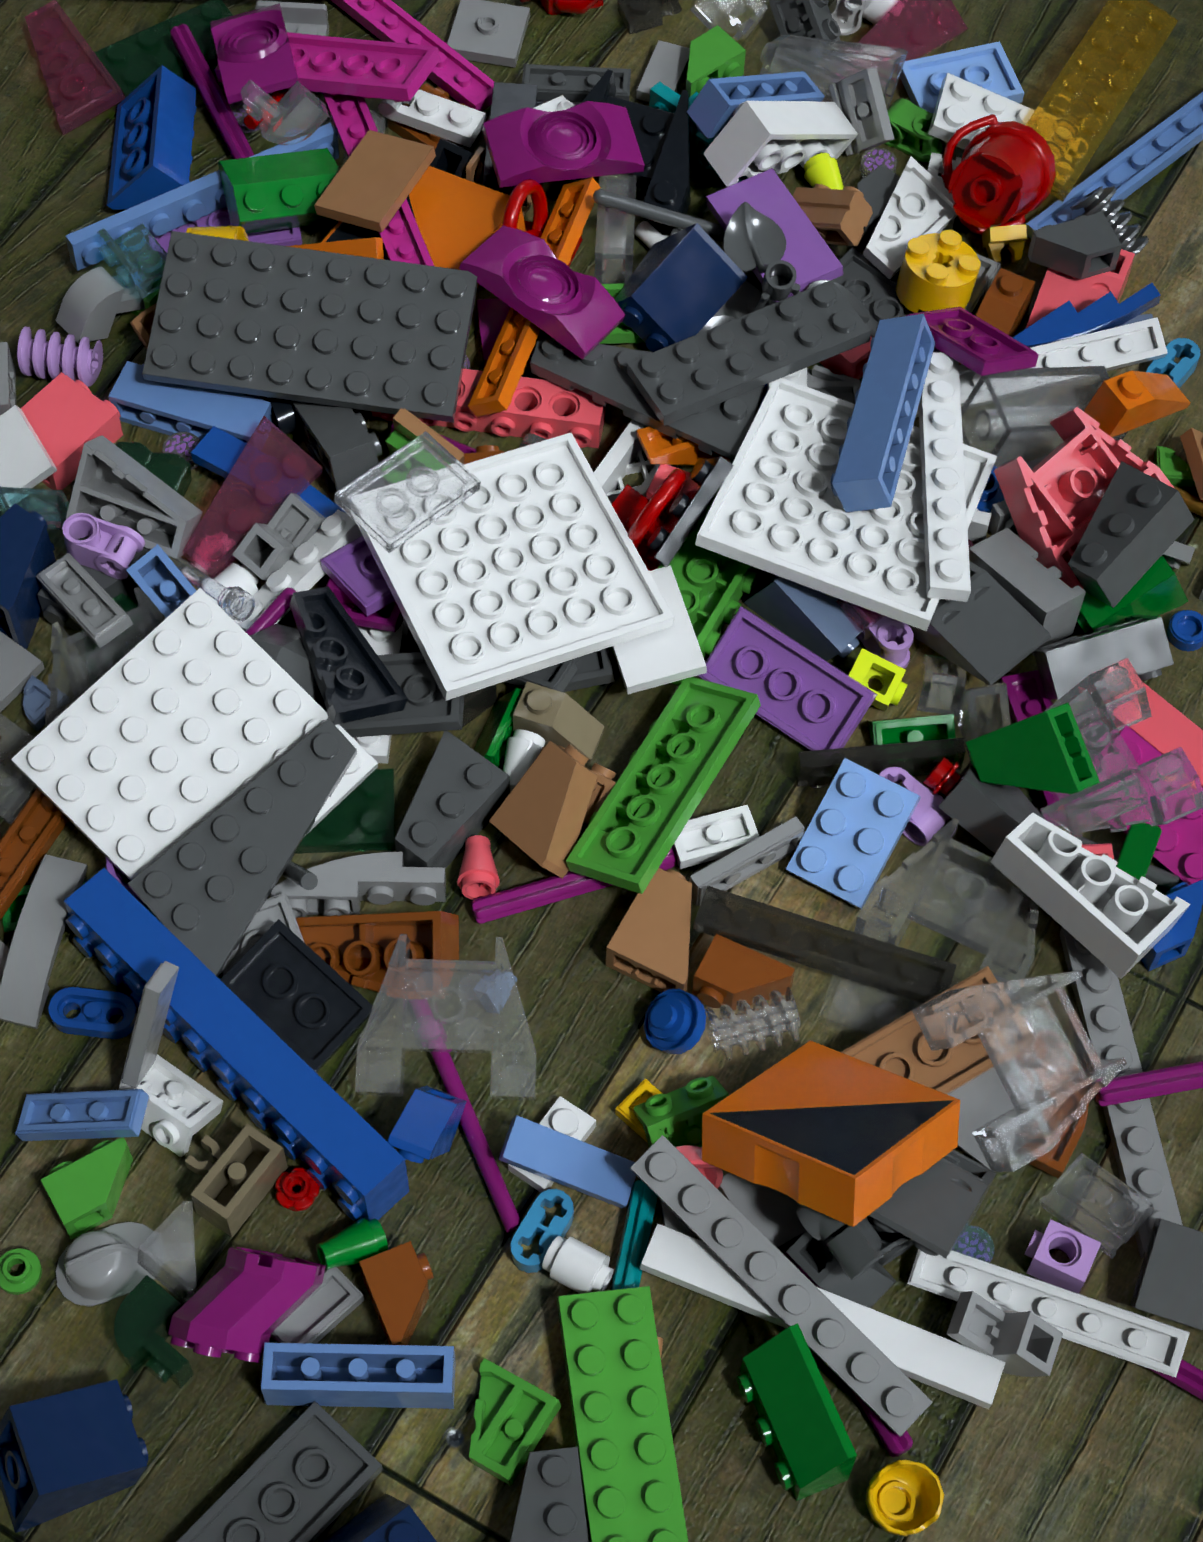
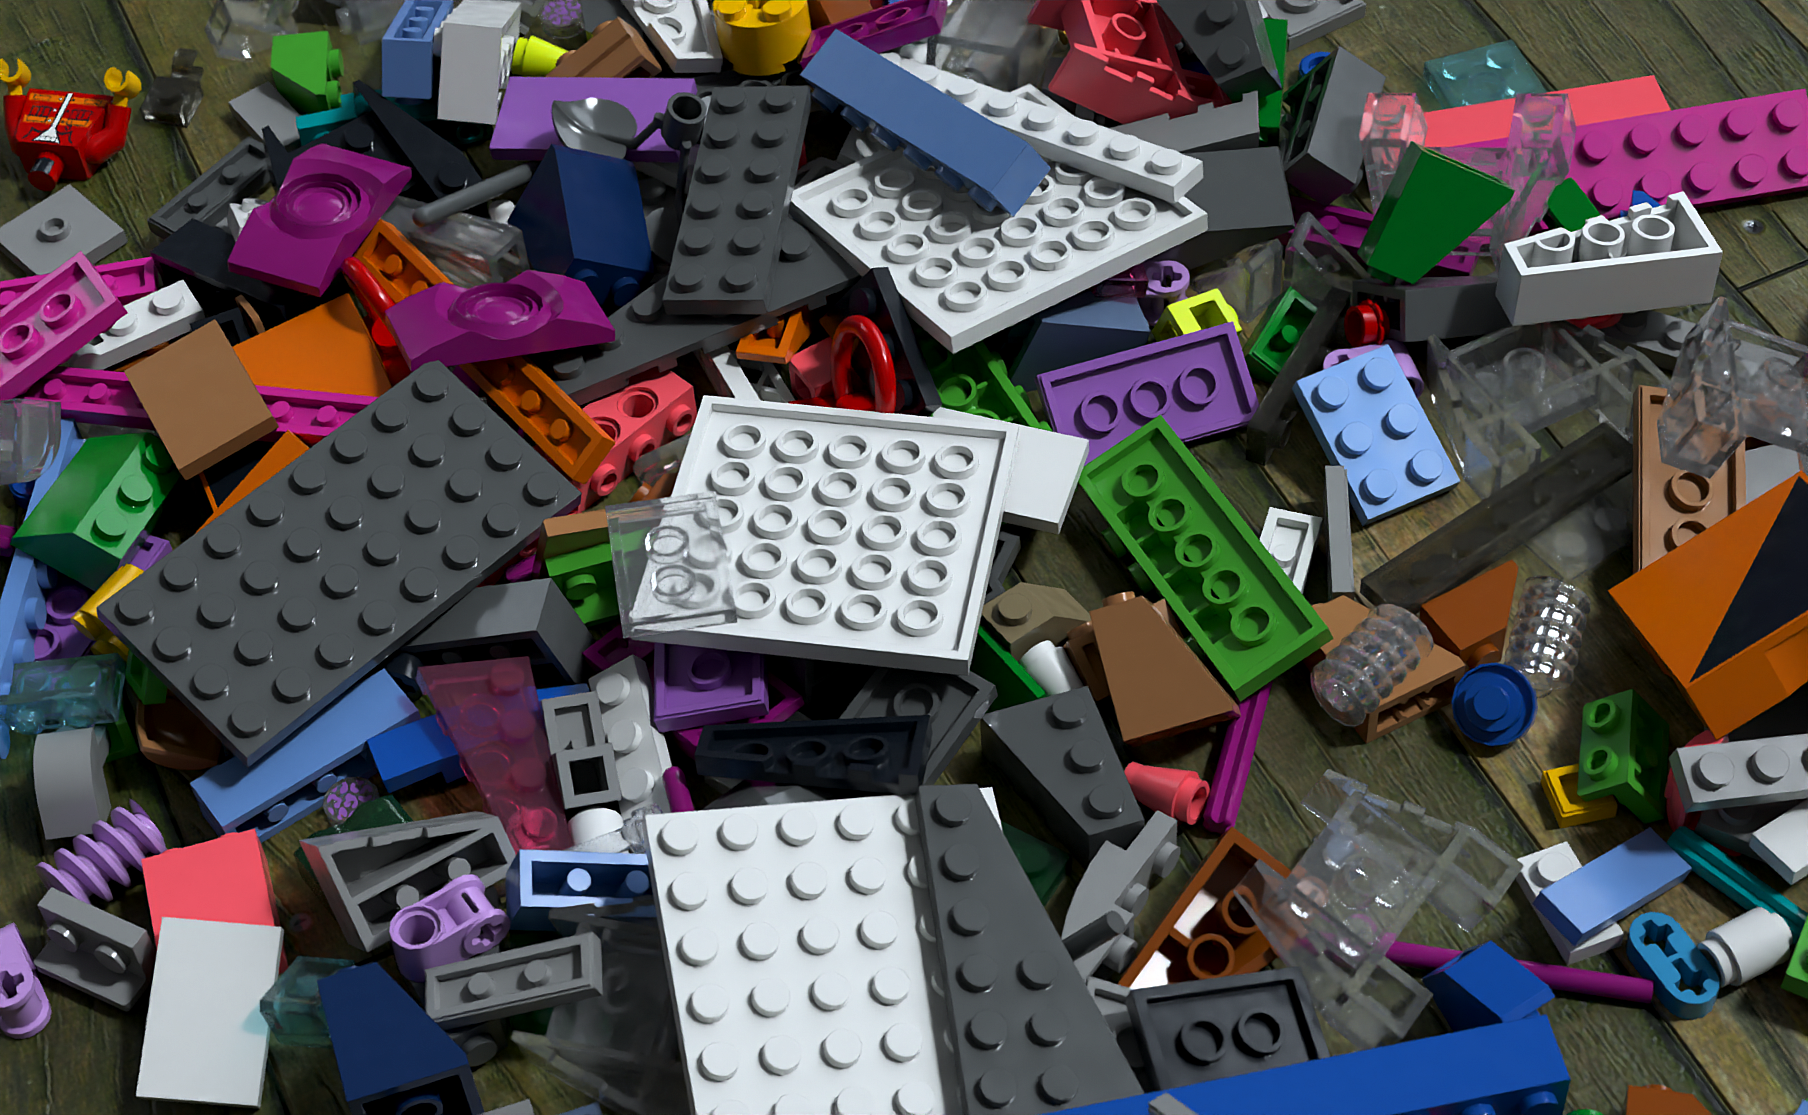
camera: 50 degrees left, 10 degrees down
none -> clear piece [1310,604,1434,727]

